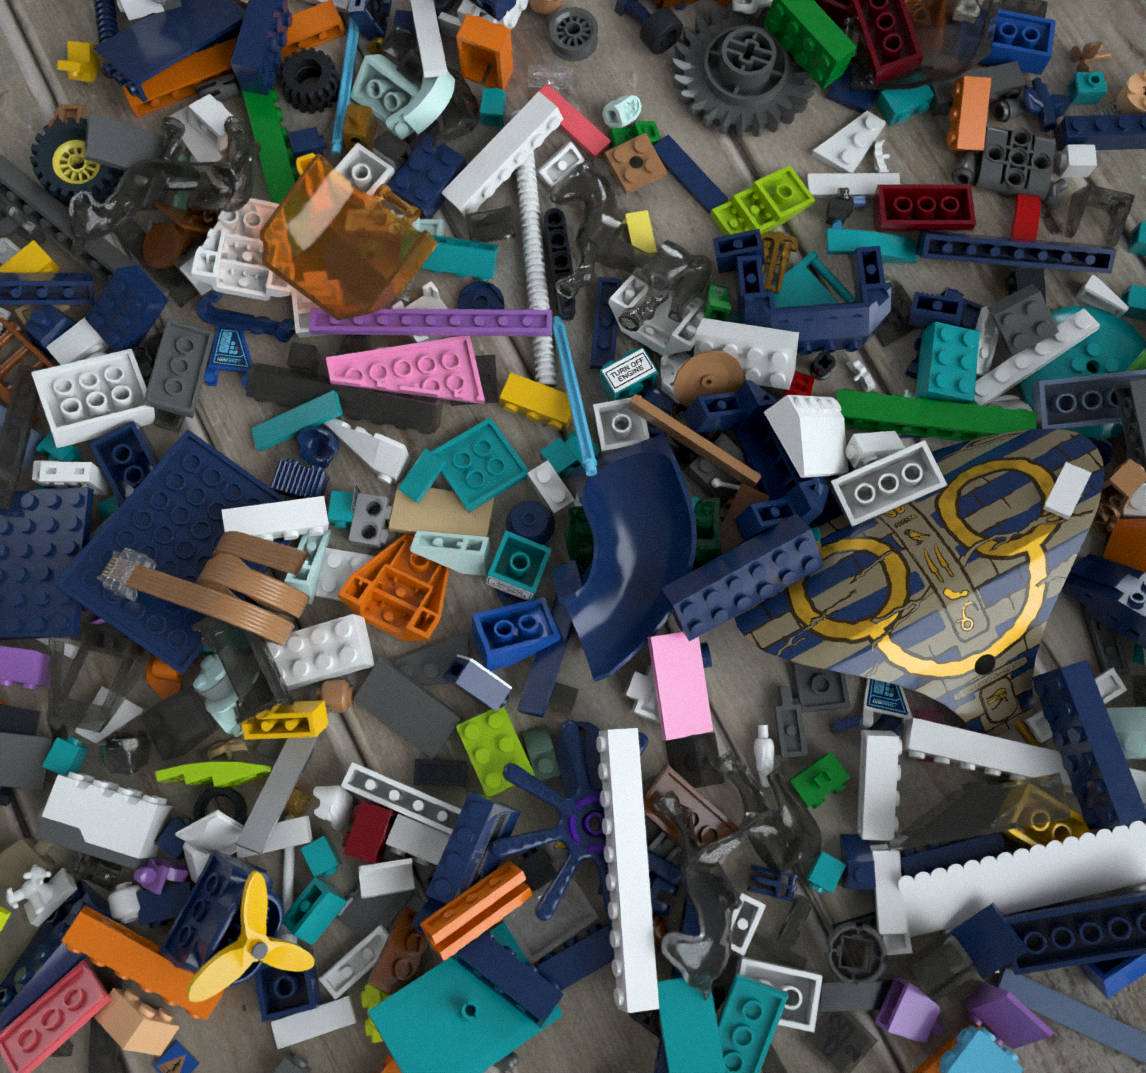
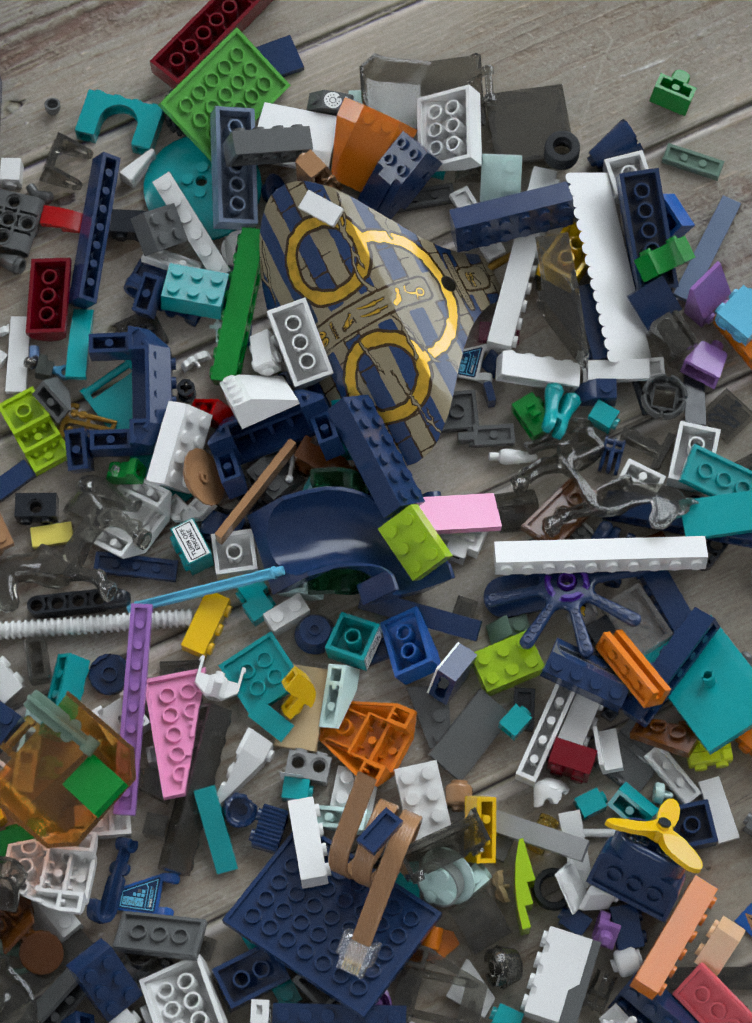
camera: 85 degrees left, 5 degrees down
none -> black brick [14,493,59,525]
none -> sand green piece [24,689,101,757]
none -> dark grey slope [32,377,71,424]
none -> green tile [62,754,128,818]
none -> white piece [194,655,246,702]
none -> yellow brick [281,666,316,719]
none -> dark blue tile [356,807,403,856]
none -> lime brick [378,504,453,581]
none -> teal brick [498,704,532,741]
none -> teal piece [541,383,581,440]
none -> green brick [634,235,696,282]
none -> light aqua tile [652,782,673,804]

